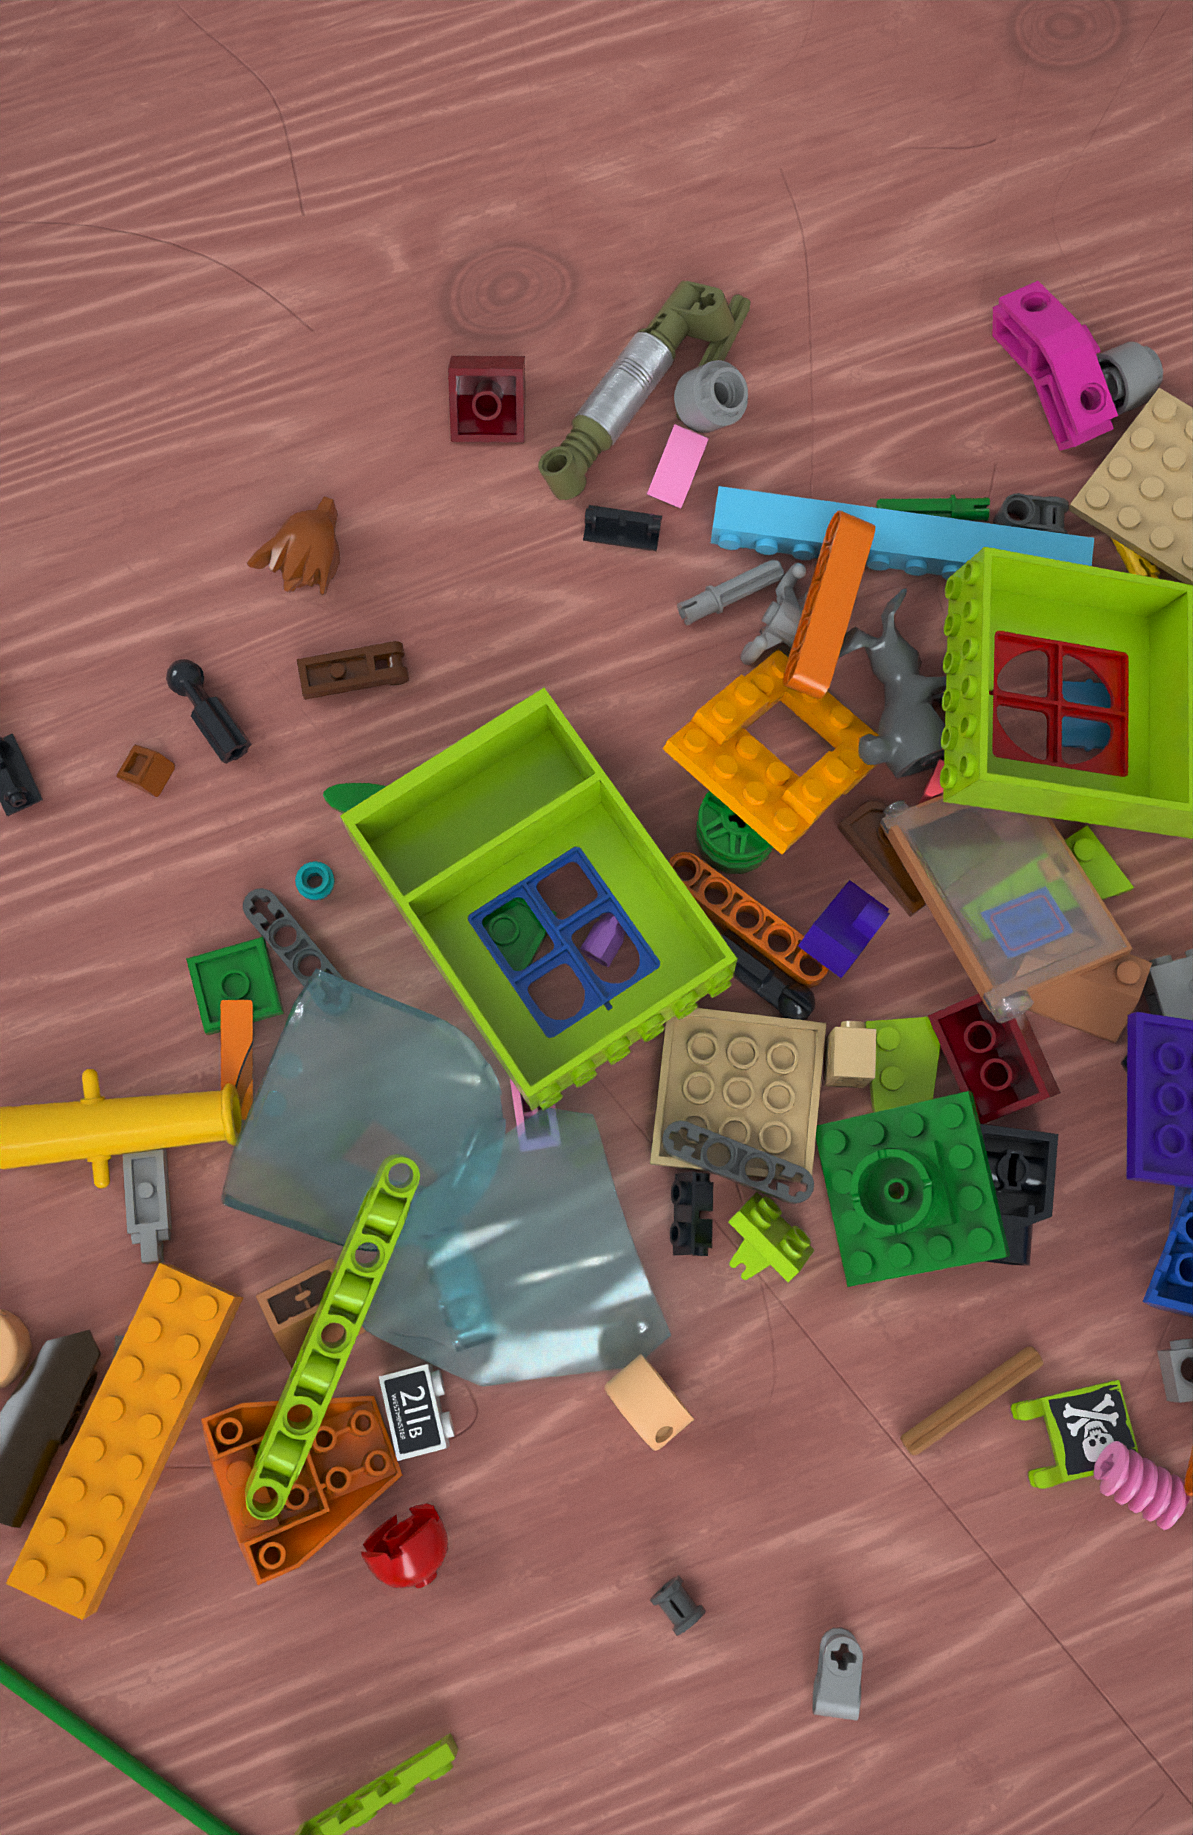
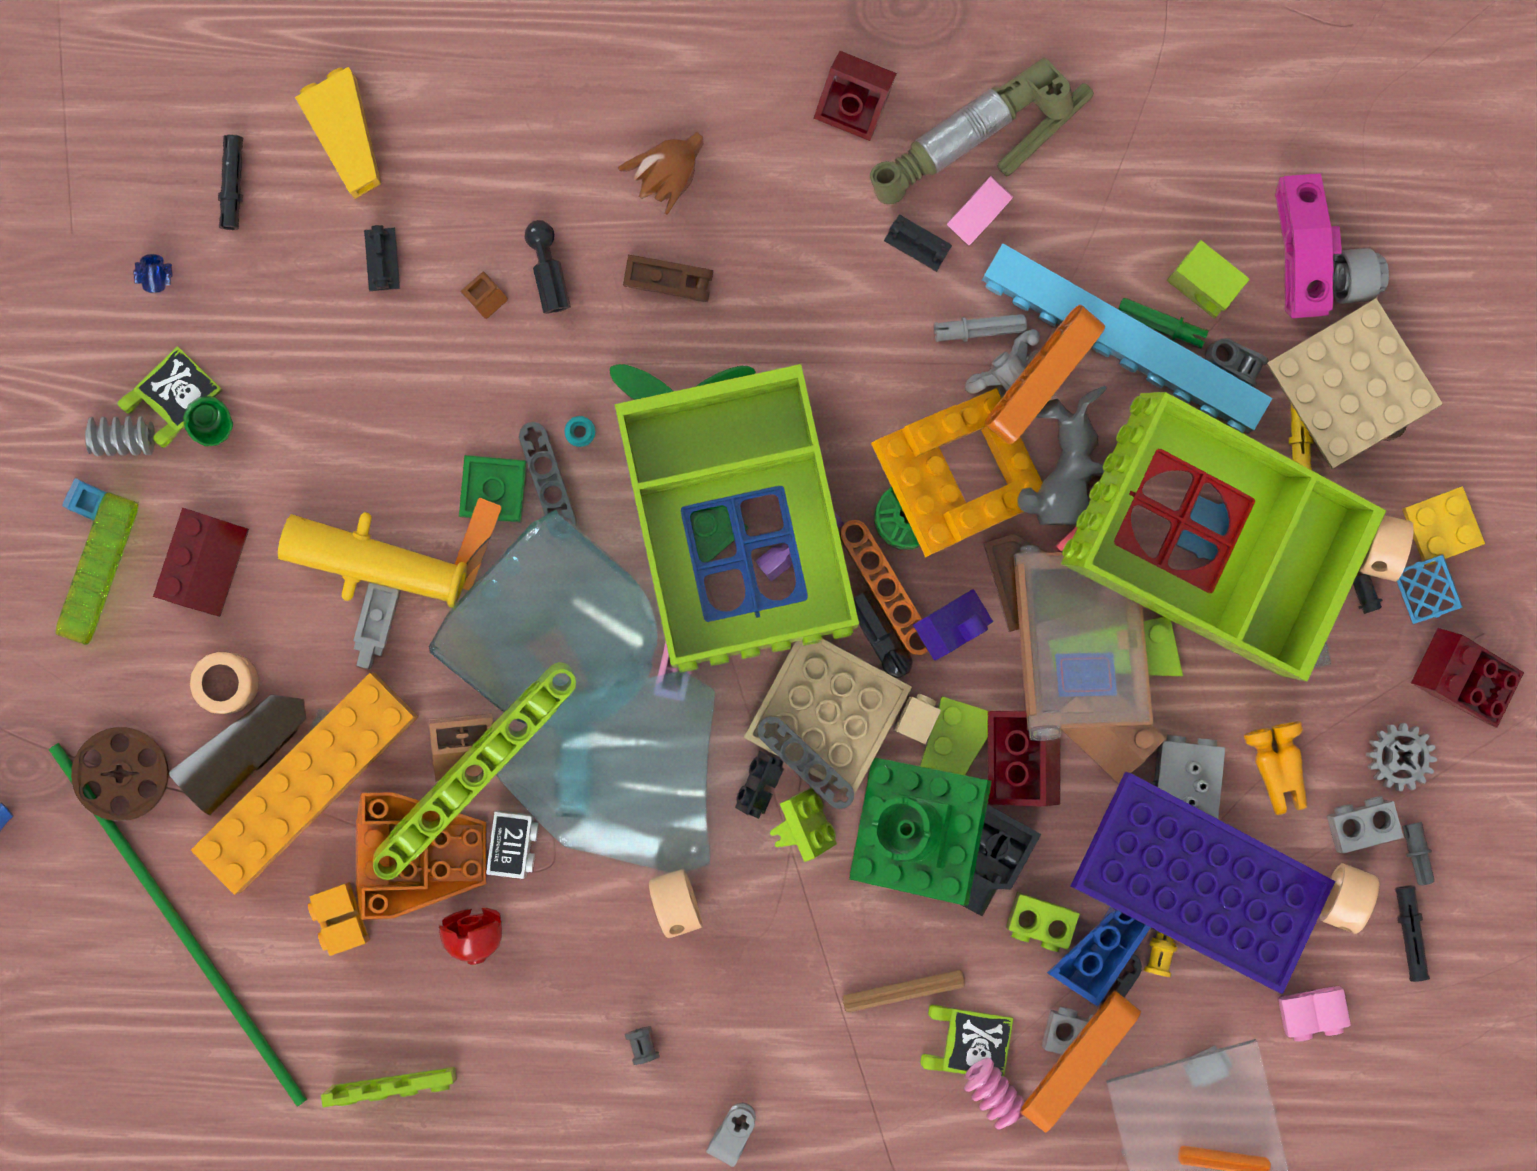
camera: 20 degrees right, 10 degrees up
light grey piece [674,360,748,433] -> none
none -> light orange piece [308,882,370,956]
none -> lime brick [1006,892,1080,952]
none -> lime piece [1166,240,1250,319]

